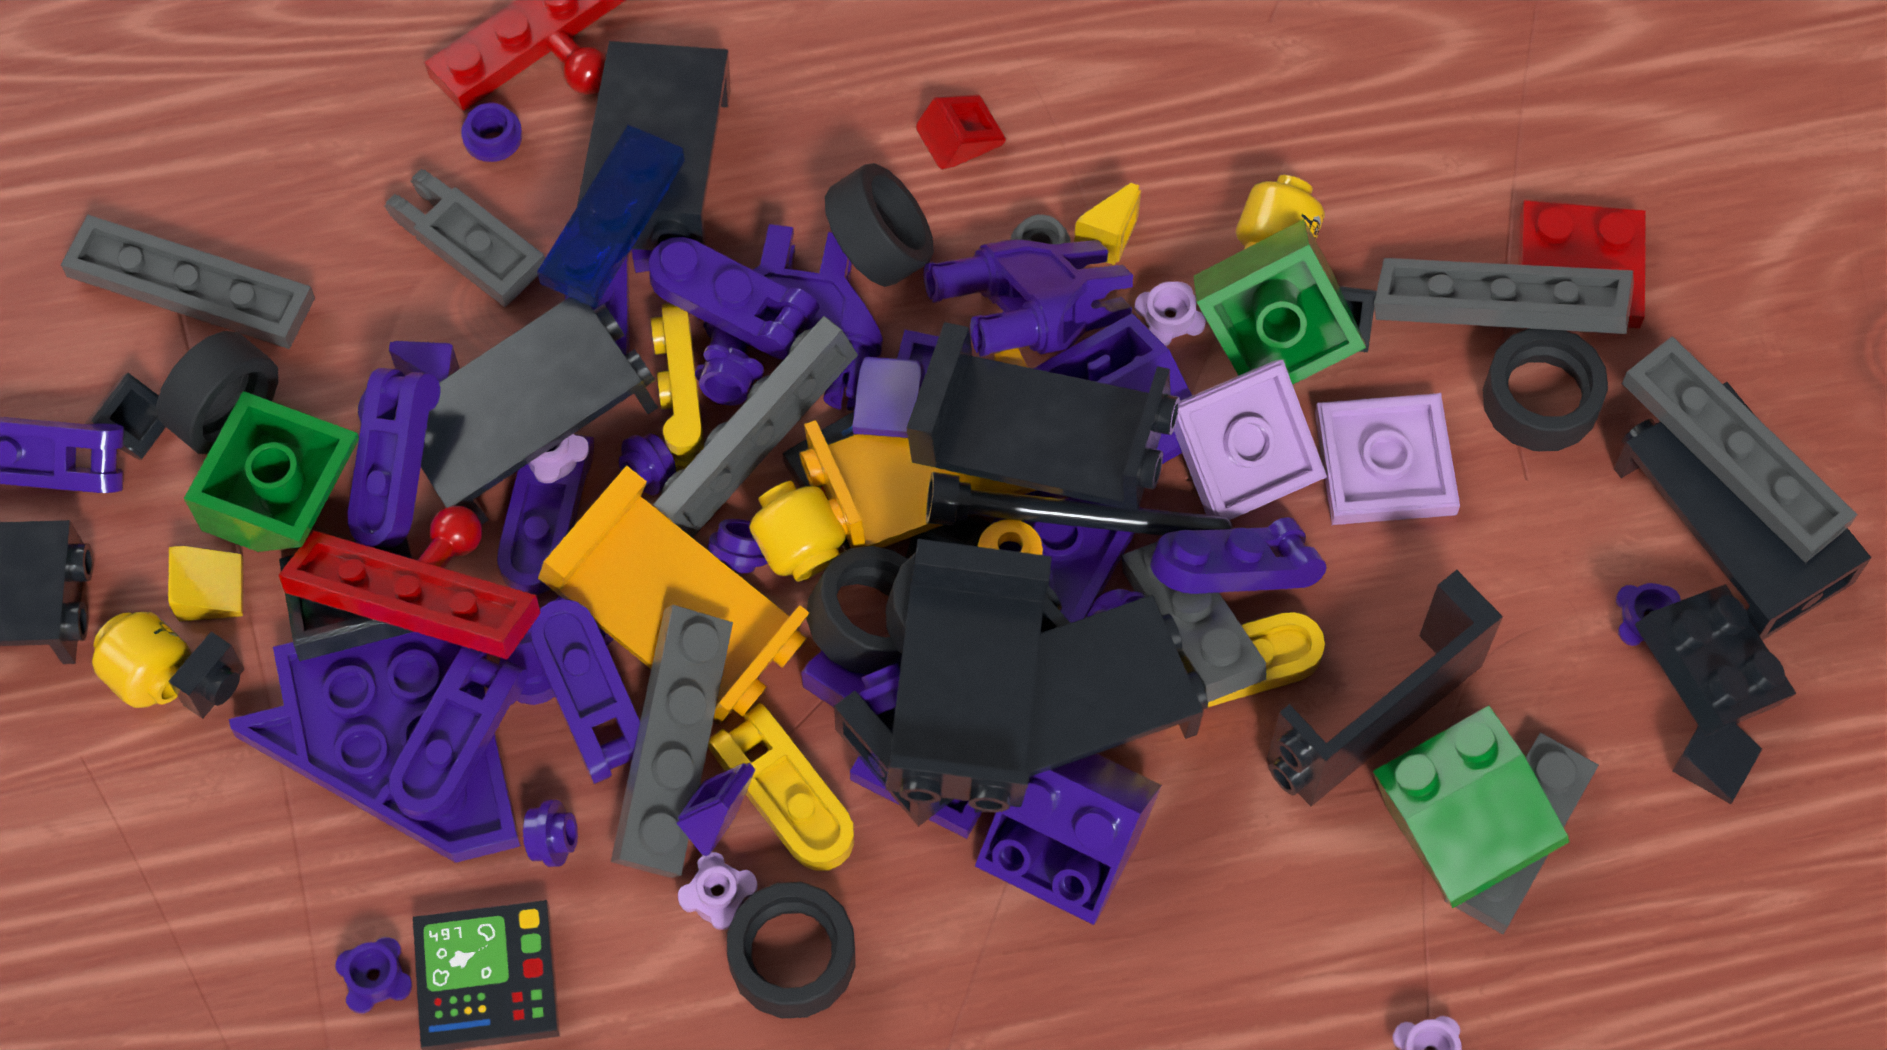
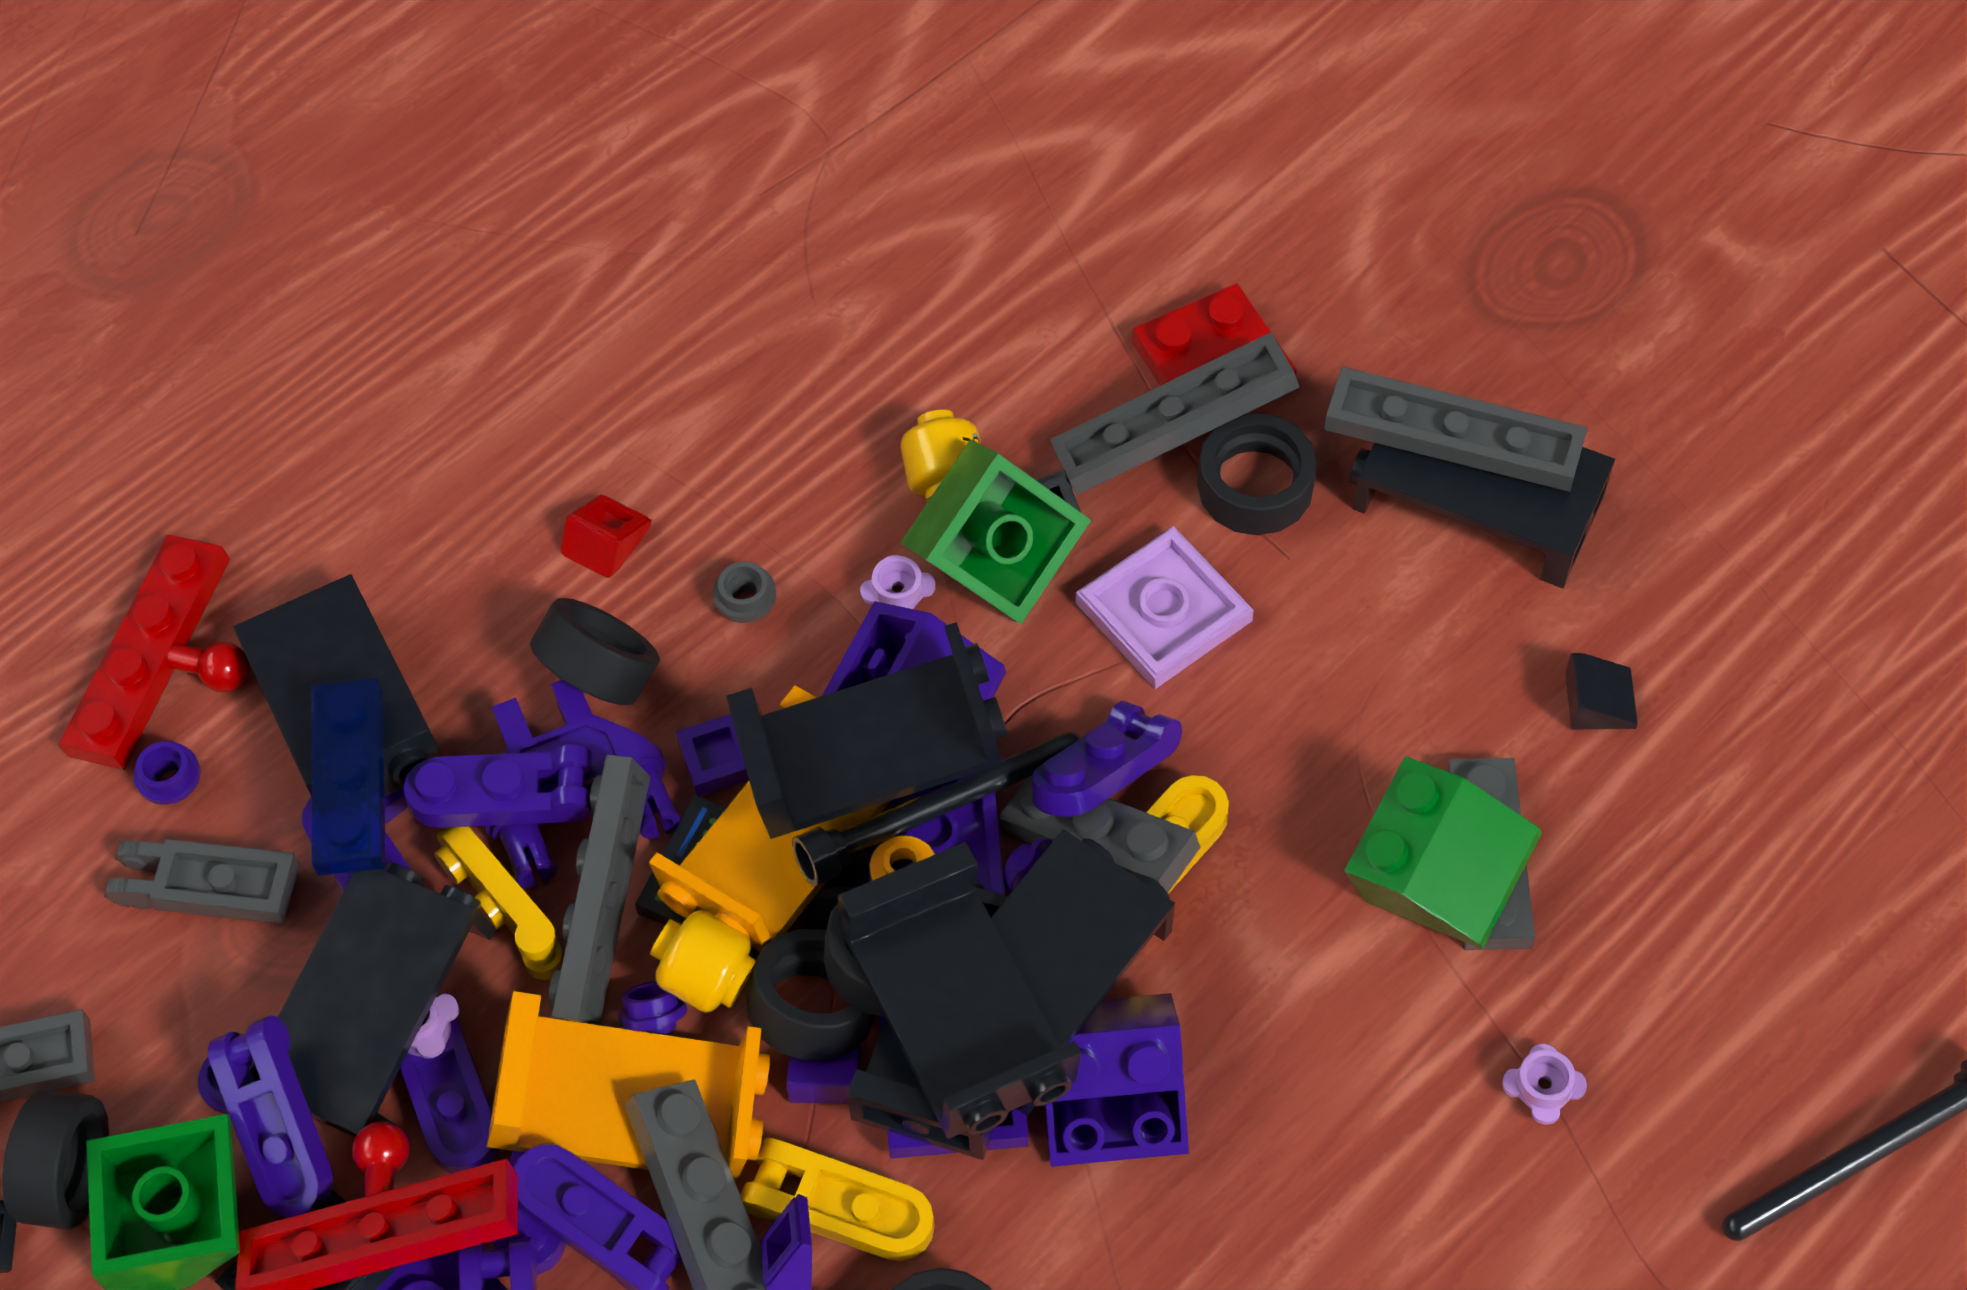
camera: 30 degrees left, 5 degrees down
dark purple slope [389,341,460,382] -> none
dark purple plate [619,433,676,495] -> none
dark purple plate [695,345,764,405] -> none
dark purple slope [852,357,925,438] -> none
dark purple plate [858,663,900,715] -> none
dark purple connector [923,239,1133,357] -> none
yellow slope [1074,183,1141,265] -> none
lavender tile [1174,360,1327,520] -> none
black panel [1267,570,1503,806] -> none
dark purple plate [1616,583,1681,646] -> none
black plate [1634,584,1797,737] -> none

